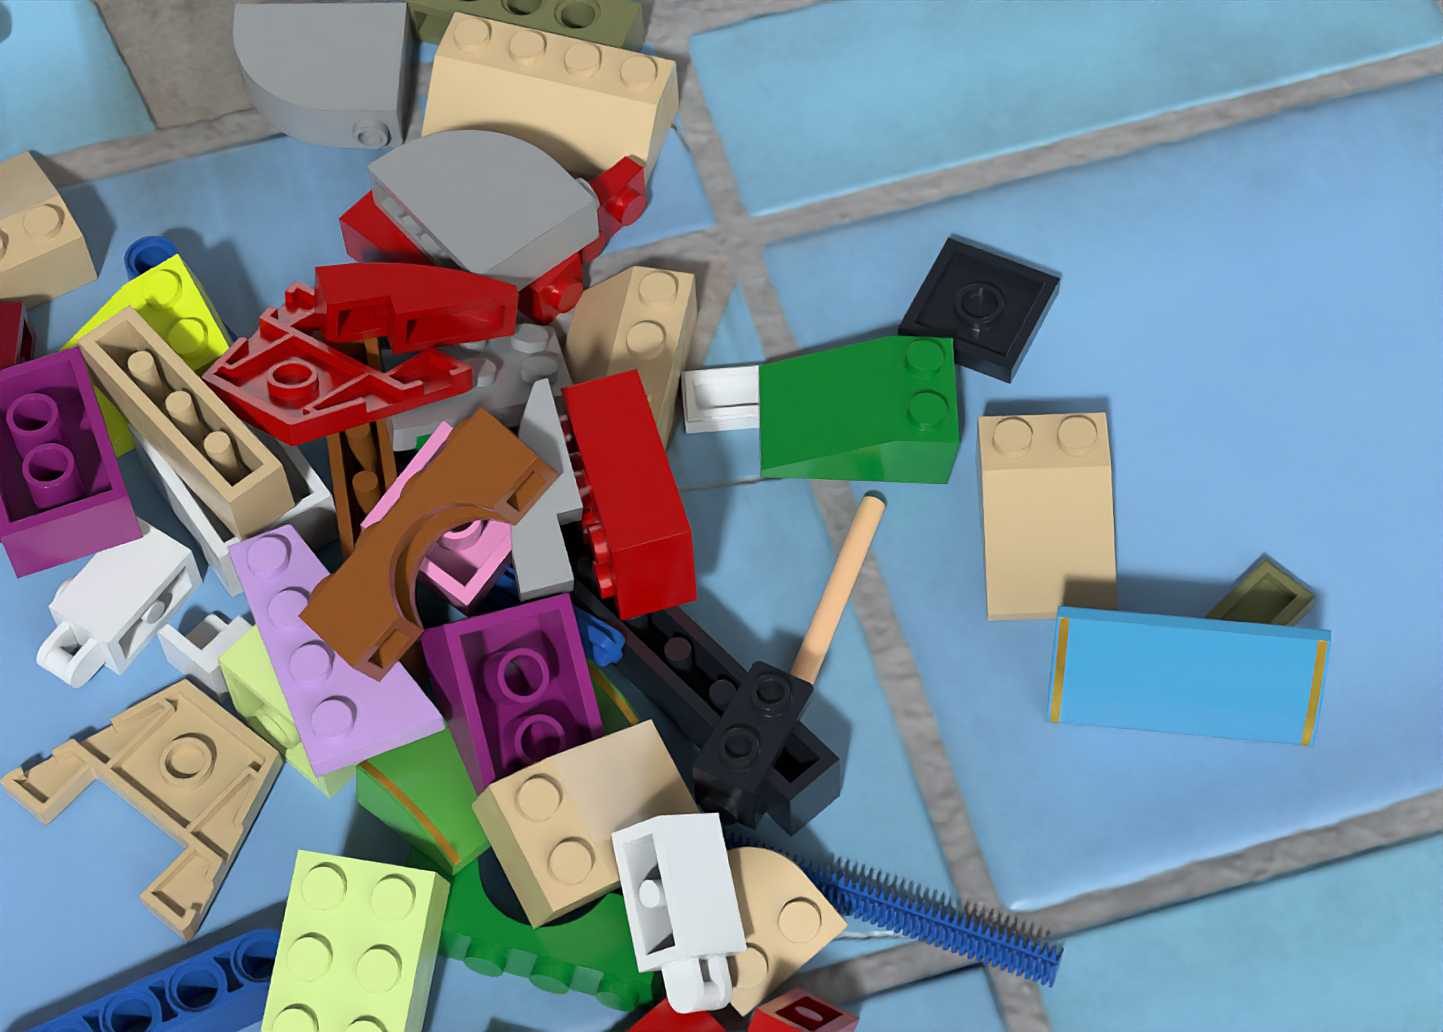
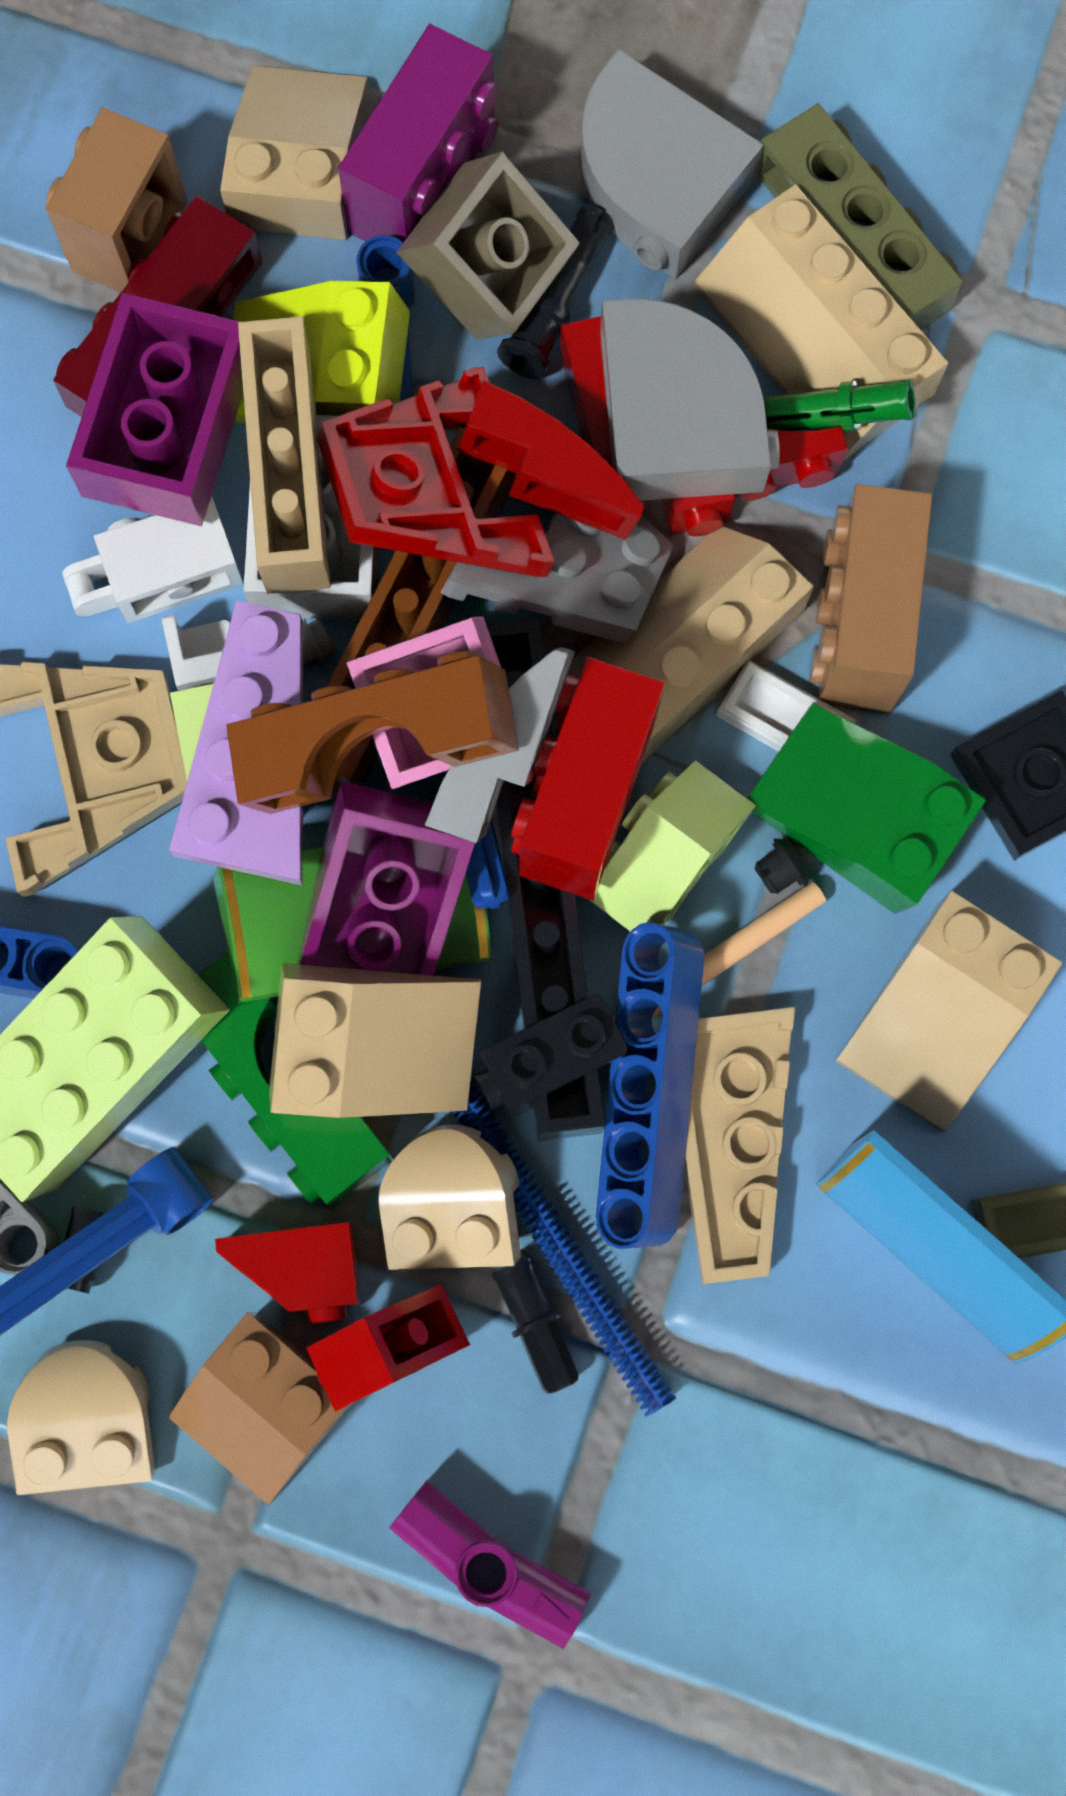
camera: 30 degrees right, 20 degrees up
white brick [611,813,748,1013] -> none
none -> magenta brick [338,23,499,243]
none -> dark tan brick [396,152,580,339]
none -> black axle [492,1258,579,1394]
none -> black pin [497,205,614,379]
none -> yellowish green brick [588,760,756,931]
none -> blue beam [596,922,704,1249]
none -> tan wing [685,1007,795,1285]
none -> black piece [754,838,810,894]
none -> green pin [763,379,916,432]
none -> medium nougat brick [809,484,932,714]

